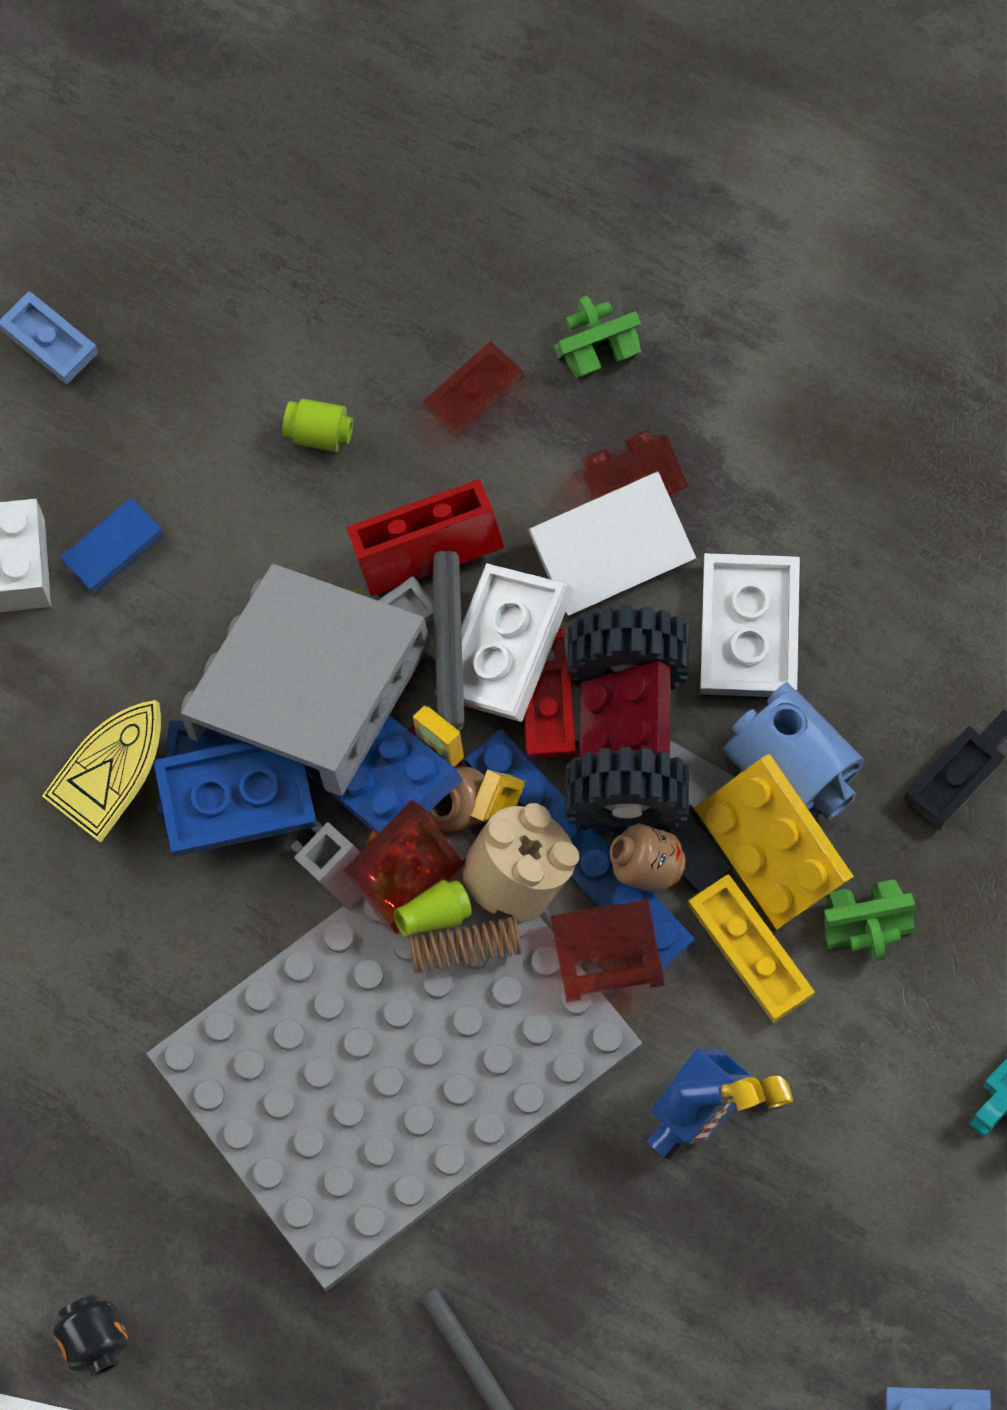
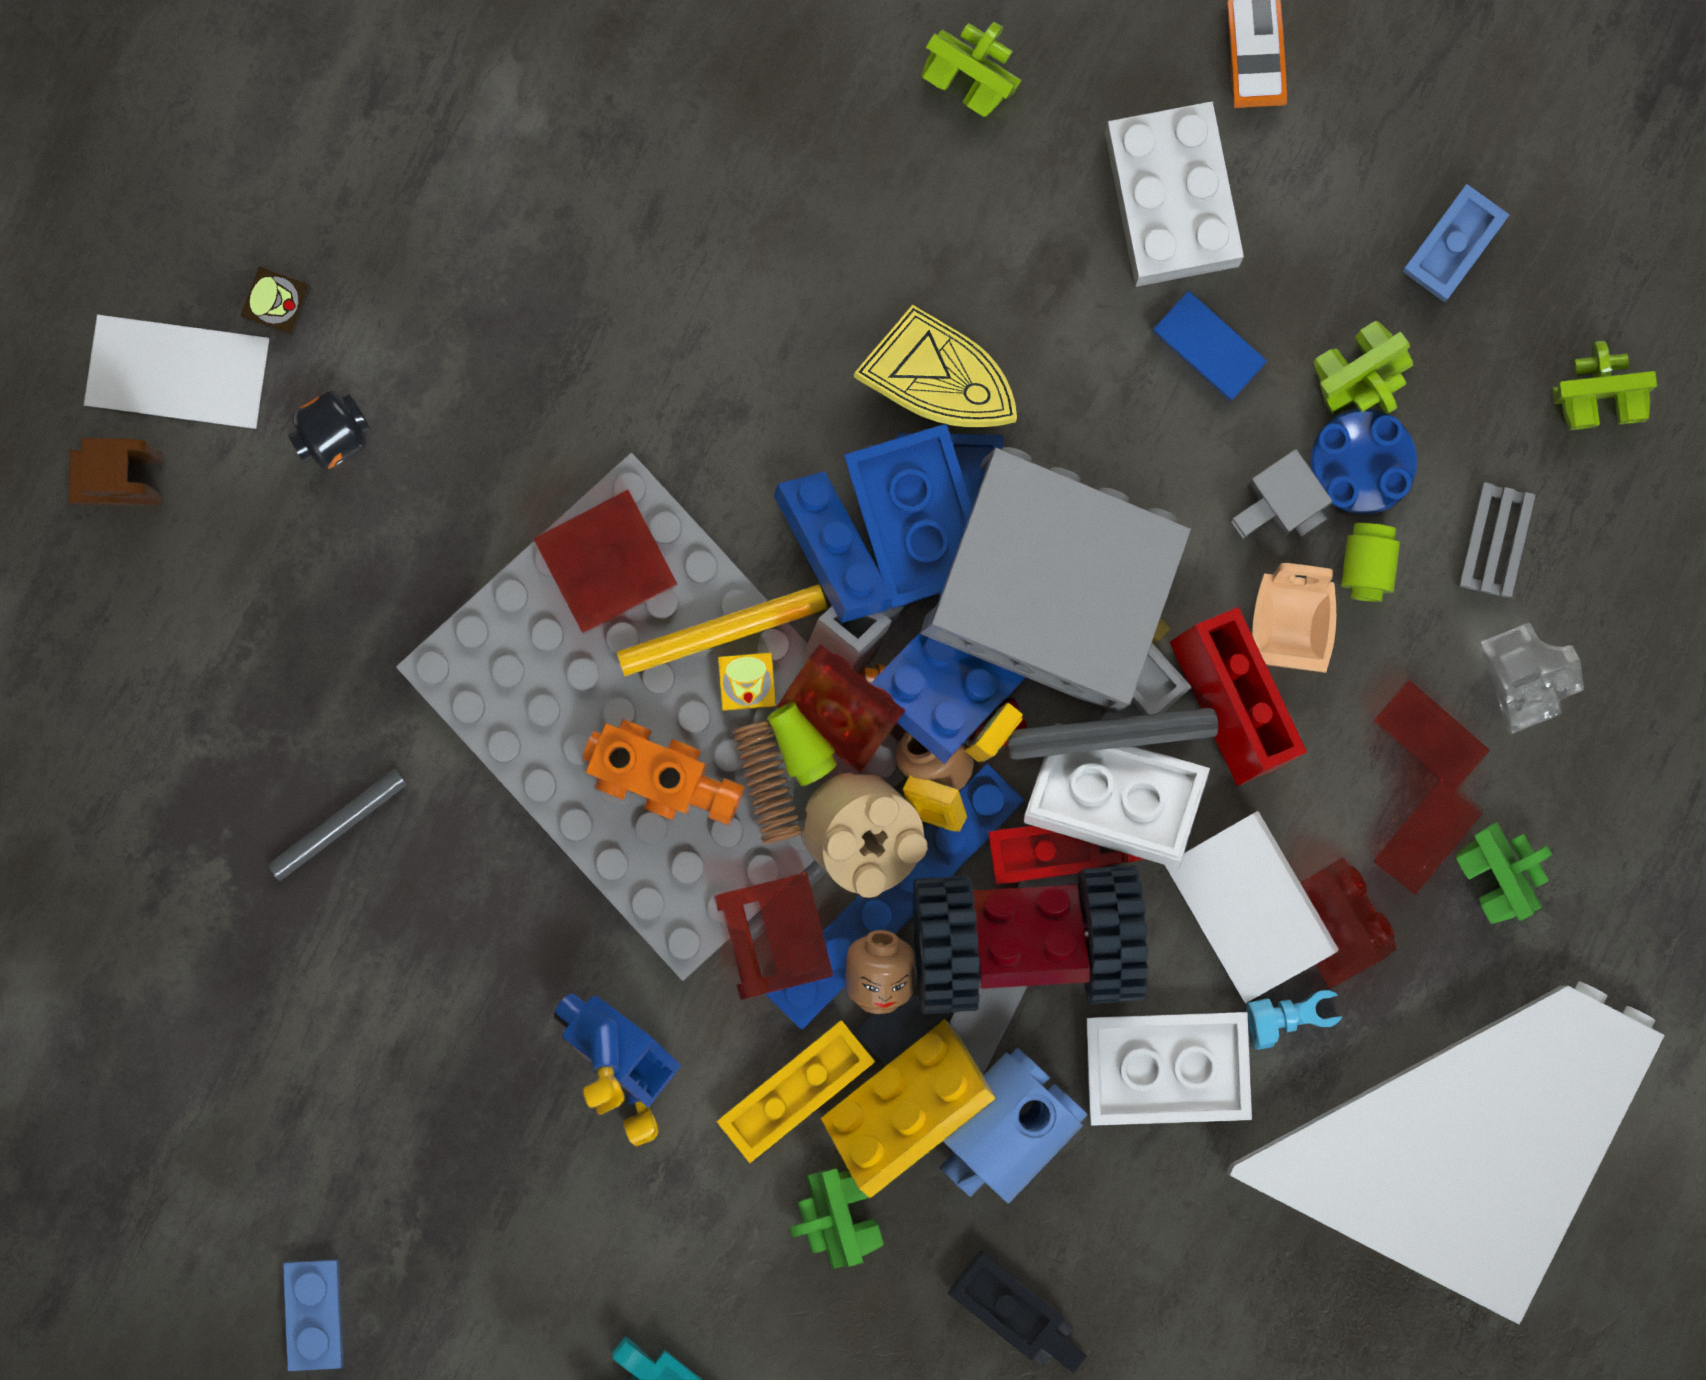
camera: 85 degrees right, 15 degrees up
none -> clear red plate [533,490,678,635]
none -> orange brick [582,719,745,826]
none -> yellow piece [616,584,828,676]
none -> tile [718,653,776,711]
none -> blue plate [774,471,893,623]
none -> white slope [1226,981,1665,1325]
none -> light grey brick [1230,449,1333,539]
none -> medium azure piece [1246,990,1342,1050]
none -> light nougat piece [1252,563,1337,673]
none -> blue dish [1311,409,1417,515]
none -> lime hips [1313,321,1413,416]
none -> clear red plate [1374,777,1484,895]
none -> light grey tile [1458,482,1536,599]
none -> clear brick [1480,622,1584,734]
none -> lime hips [1552,341,1657,430]

